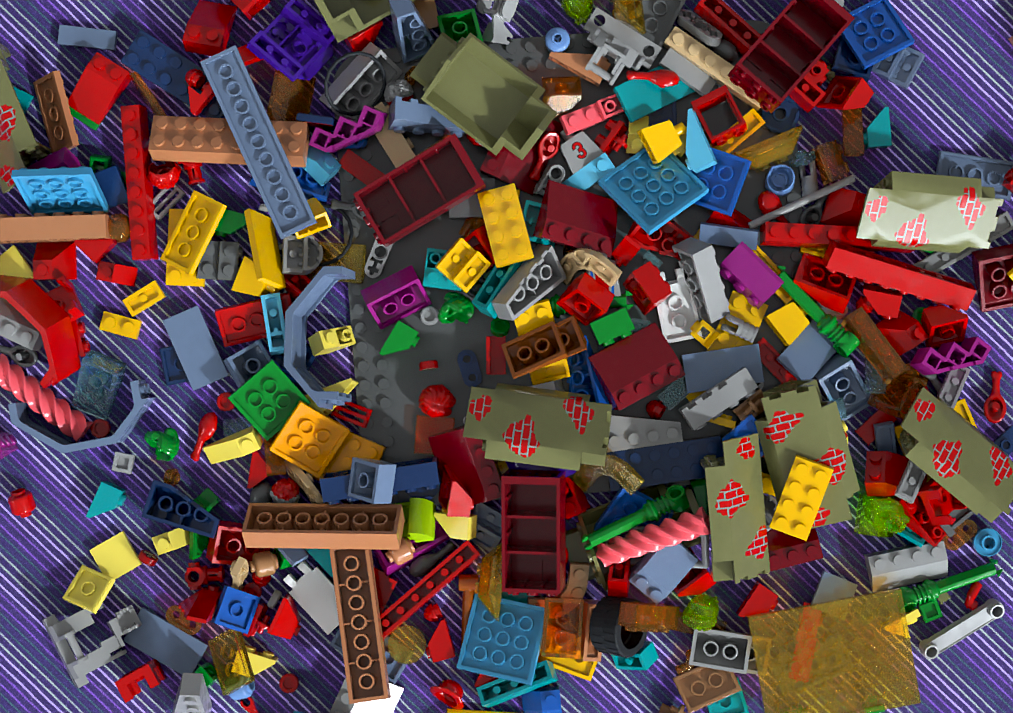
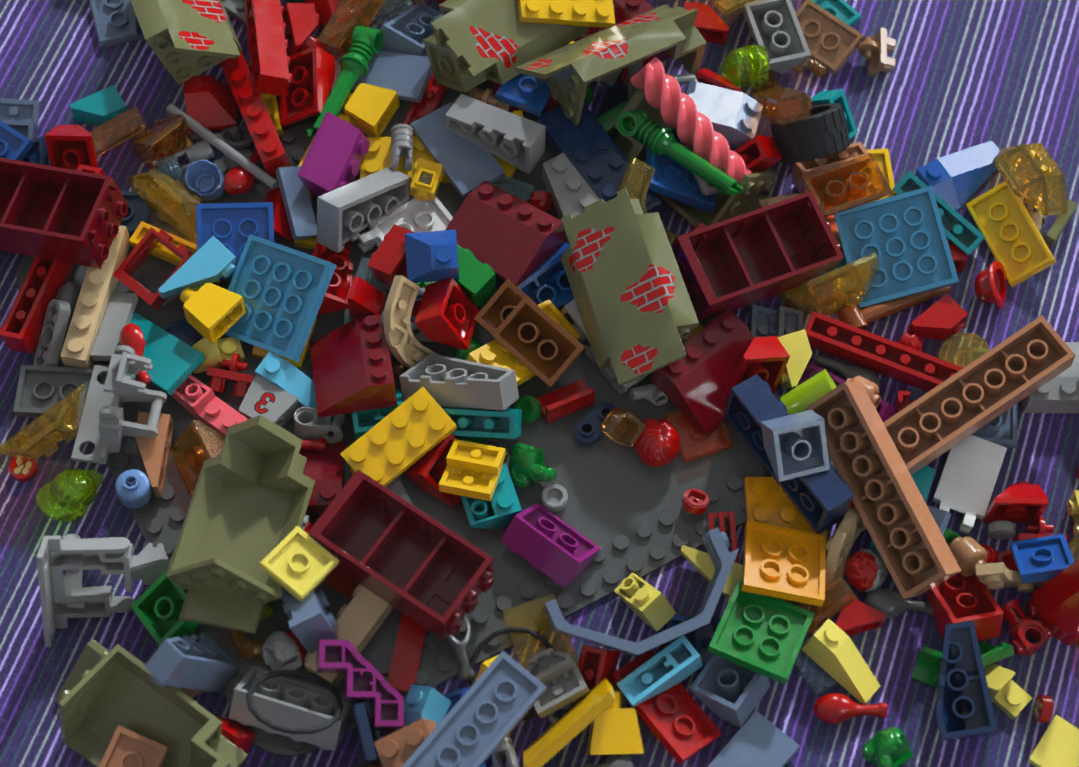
camera: 115 degrees left, 25 degrees down
clear orange plate [164,468,180,486] -> none
red tile [217,392,235,411] -> none
light grey beam [364,239,393,278] -> none
green slope [379,320,420,356] -> none
red tile [419,360,439,371] -> none
clear orange arm [458,218,485,238] -> none
none -> light yellow tile [259,526,339,602]
none -> blue slope [405,229,460,283]
none -> clear orange panel [599,407,646,447]
none -> red tile [681,489,709,514]

